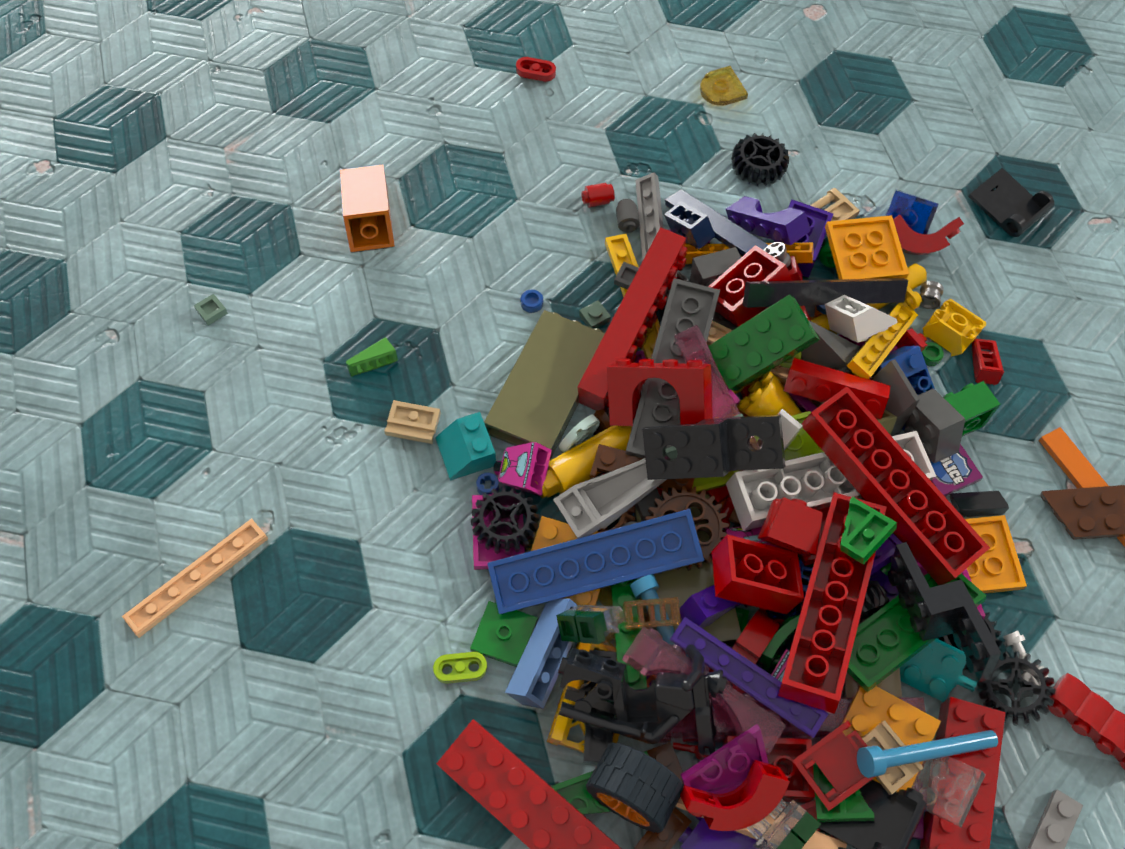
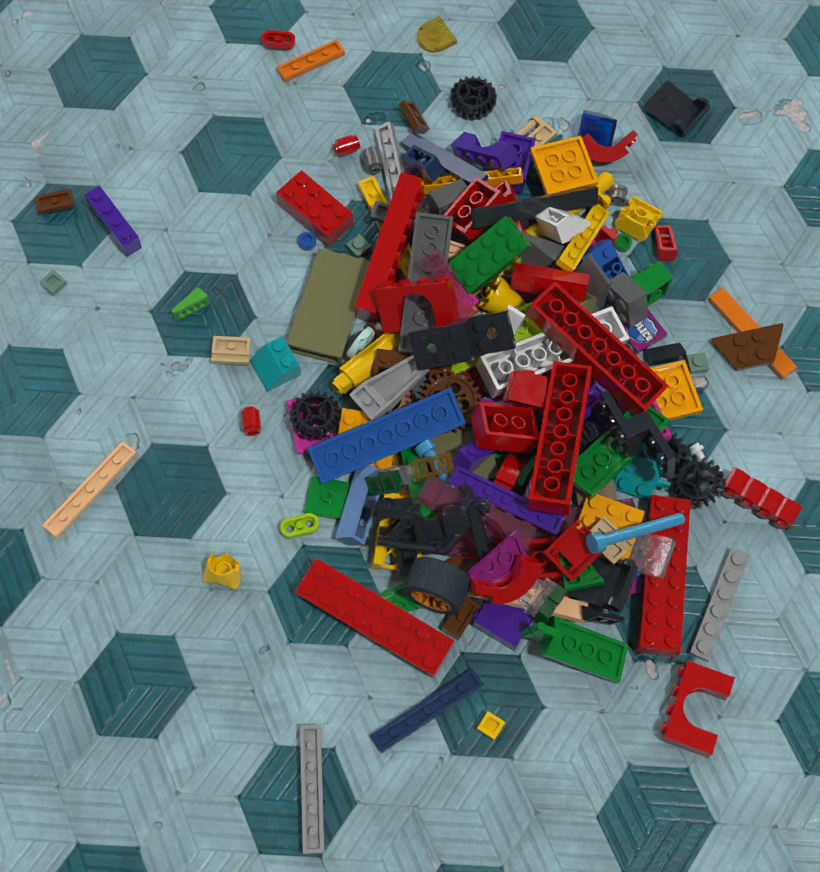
camera: 10 degrees left, 5 degrees up
slope [340,165,395,252] -> none
blue bush [476,472,499,495] -> none
dark pink torso [493,442,552,496] -> none
flat silver wheel [764,242,791,267] -> none
green wing [840,497,897,564] -> none
none -> reddish brown plate [35,189,75,215]
none -> dark purple arch [84,186,142,257]
none -> yellow hair [203,553,241,590]
none -> red brick [240,406,262,436]
none -> orange tile [276,39,345,82]
none -> red brick [276,170,353,247]
none -> reddish brown plate [399,100,430,133]
none -> sand green plate [686,352,709,375]

